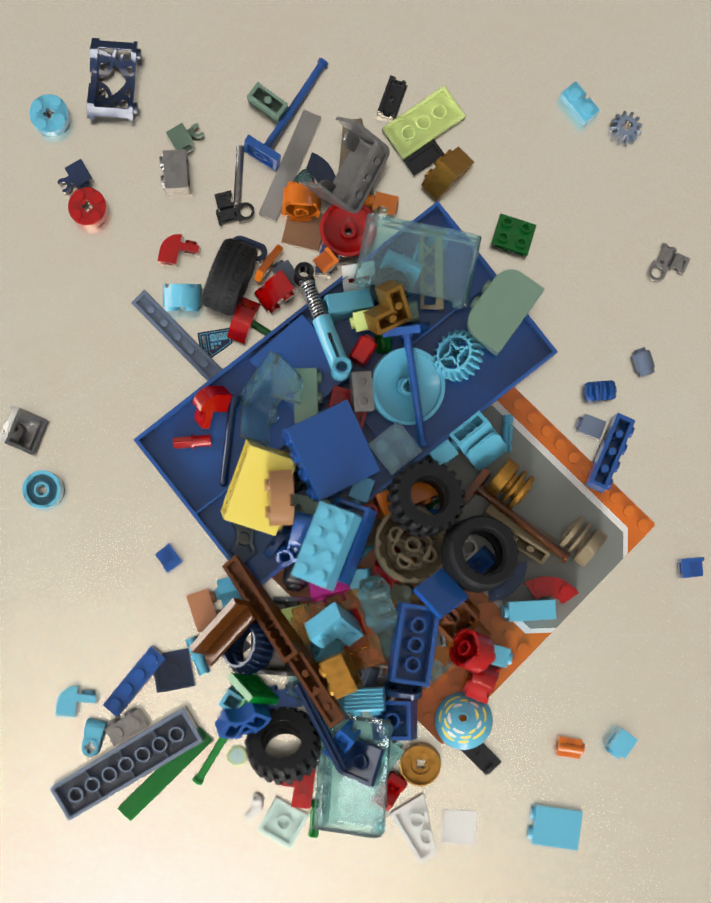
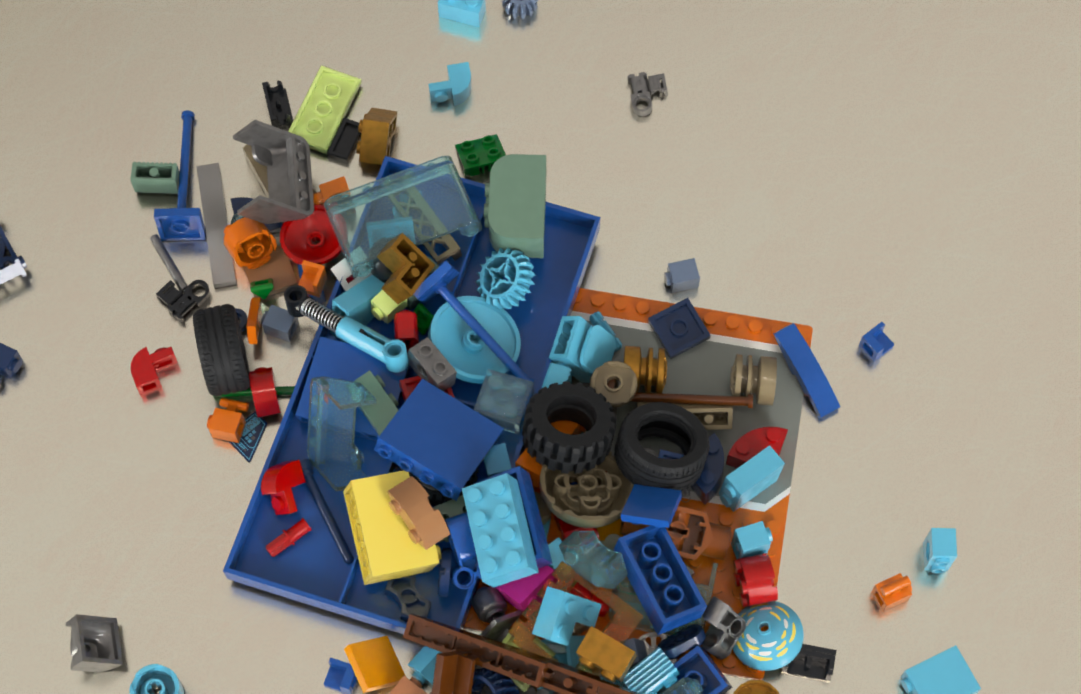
camera: 30 degrees left, 20 degrees down
red brick [68,187,109,229] -> none
sand blue tile [131,289,222,381] -> none
flat silver brick [159,149,191,196] -> none
medium azure brick [163,284,201,311] -> none
sand green brick [166,123,204,154] -> none
red brick [254,270,296,314] -> none
red brick [449,629,496,673] -> none
blue gear [584,380,617,401] -> none
blue brick [584,413,636,493] -> none
sand blue brick [632,347,655,377] -> none
none -> orange brick [207,397,249,443]
none -> green slope [250,278,274,300]
none -> light orange tile [344,636,406,693]
none -> medium azure brick [428,62,472,106]
none -> dark tan tile [590,361,637,407]
none -> dark blue tile [648,298,711,359]
none -> flat silver piece [702,596,746,660]
none -> blue slope [773,323,841,417]

